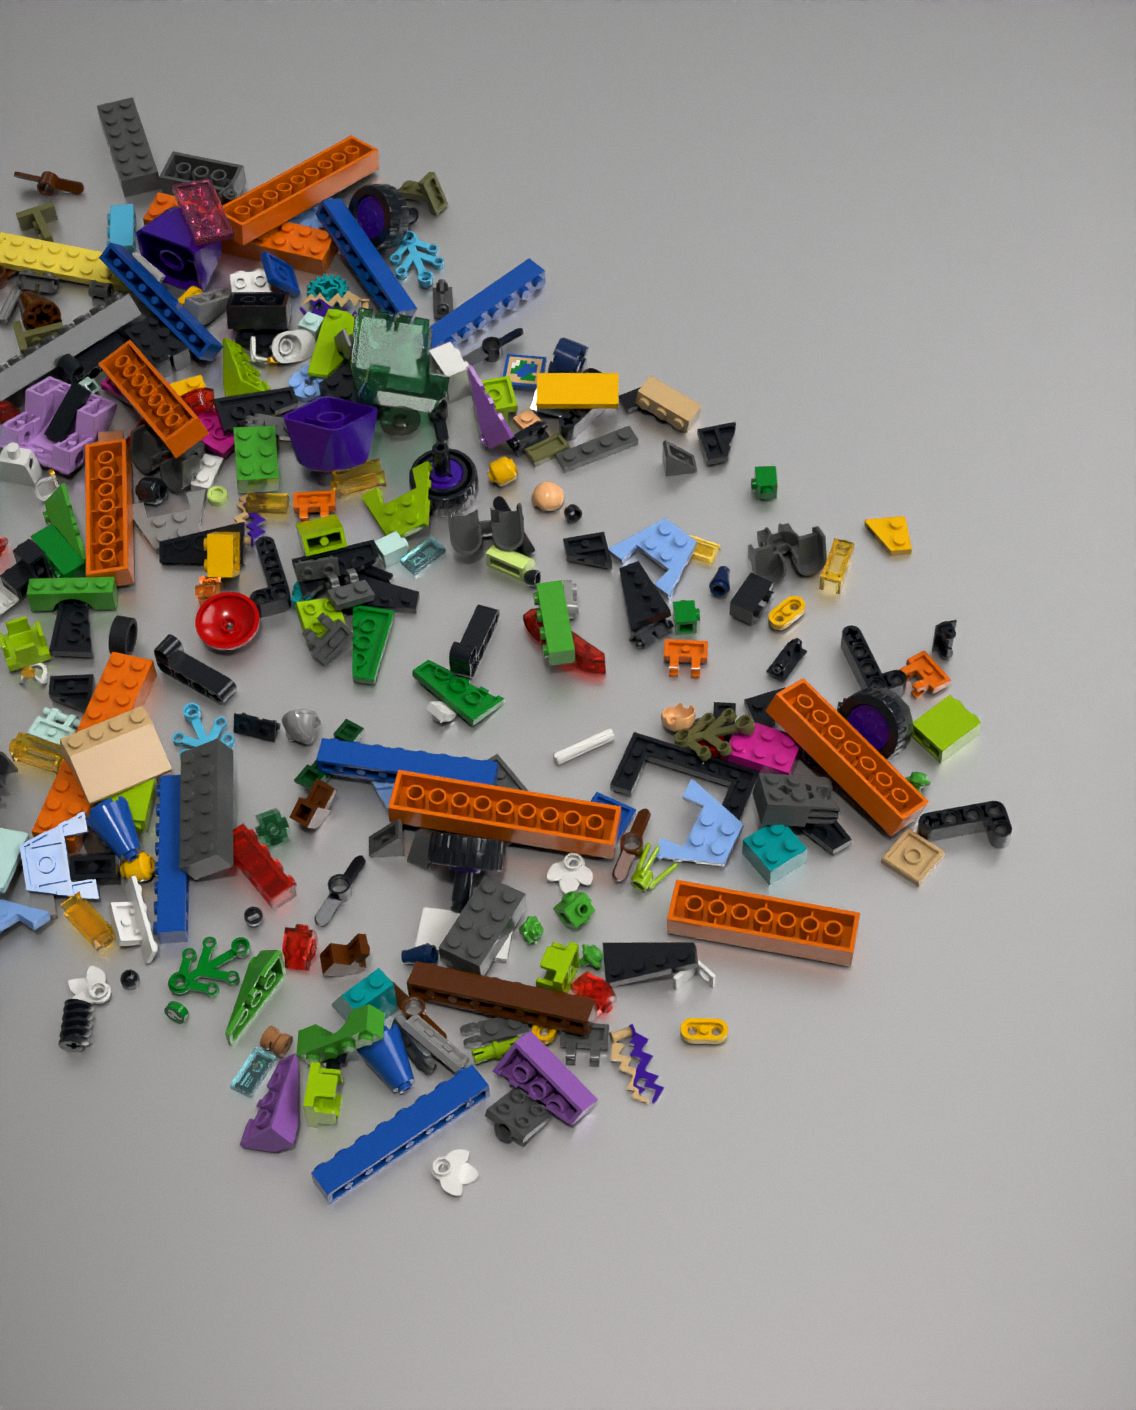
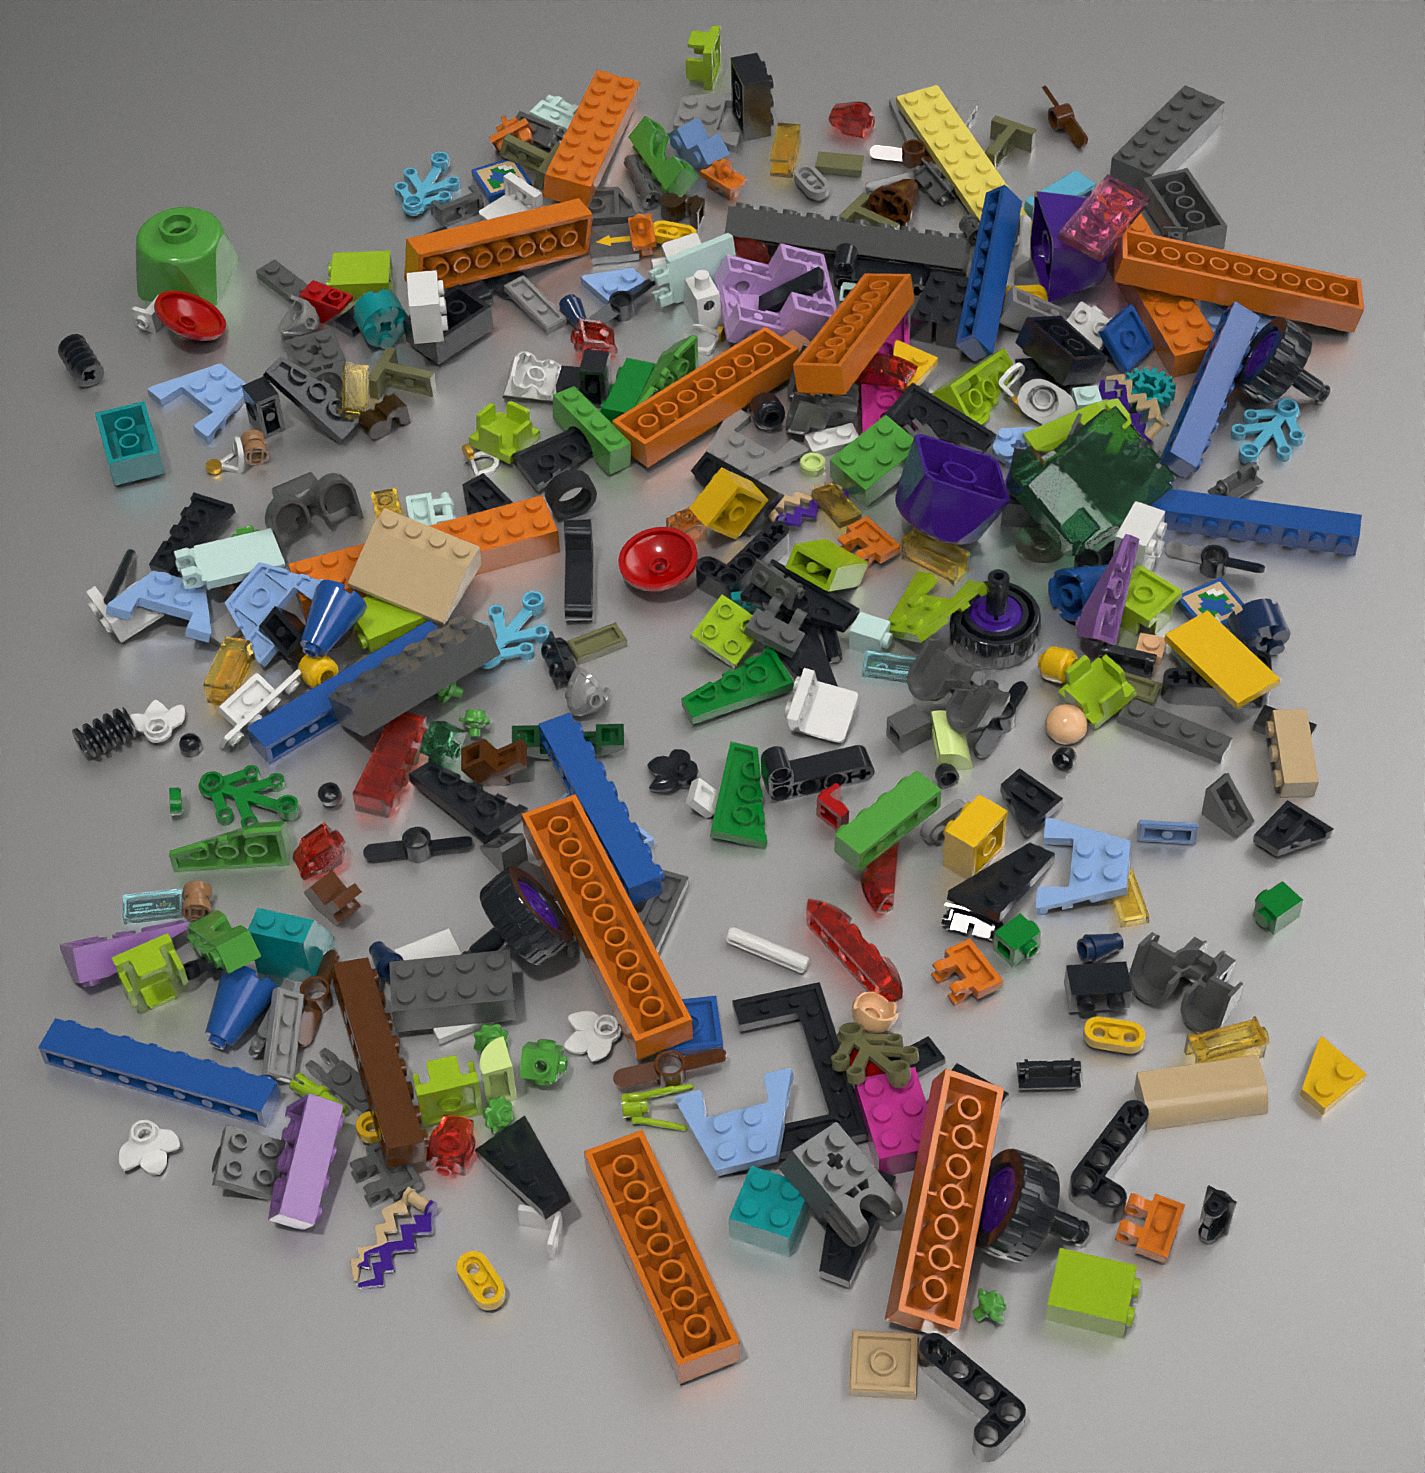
camera: 55 degrees right, 5 degrees down
dark grey plate [302,612,355,666] -> none
olive bracket [398,172,448,215] -> none
none -> black wing [409,760,528,843]
none -> bright green plant [459,709,492,737]
none -> yellowish green brick [480,1036,517,1107]
none -> olive tile [567,622,628,665]
none -> black plate [647,749,699,792]
none -> white bracket [784,668,858,743]
none -> clear red brick [806,898,903,1002]
none -> red bracket [816,783,849,831]
none -> dark grey brick [886,704,932,753]
none -> yellow brick [942,794,1008,880]
none -> blue cone [1048,565,1107,621]
none -> lime panel [1057,654,1137,730]
none -> tan brick [1134,1055,1268,1131]
none -> medium blue slope [1137,820,1198,845]

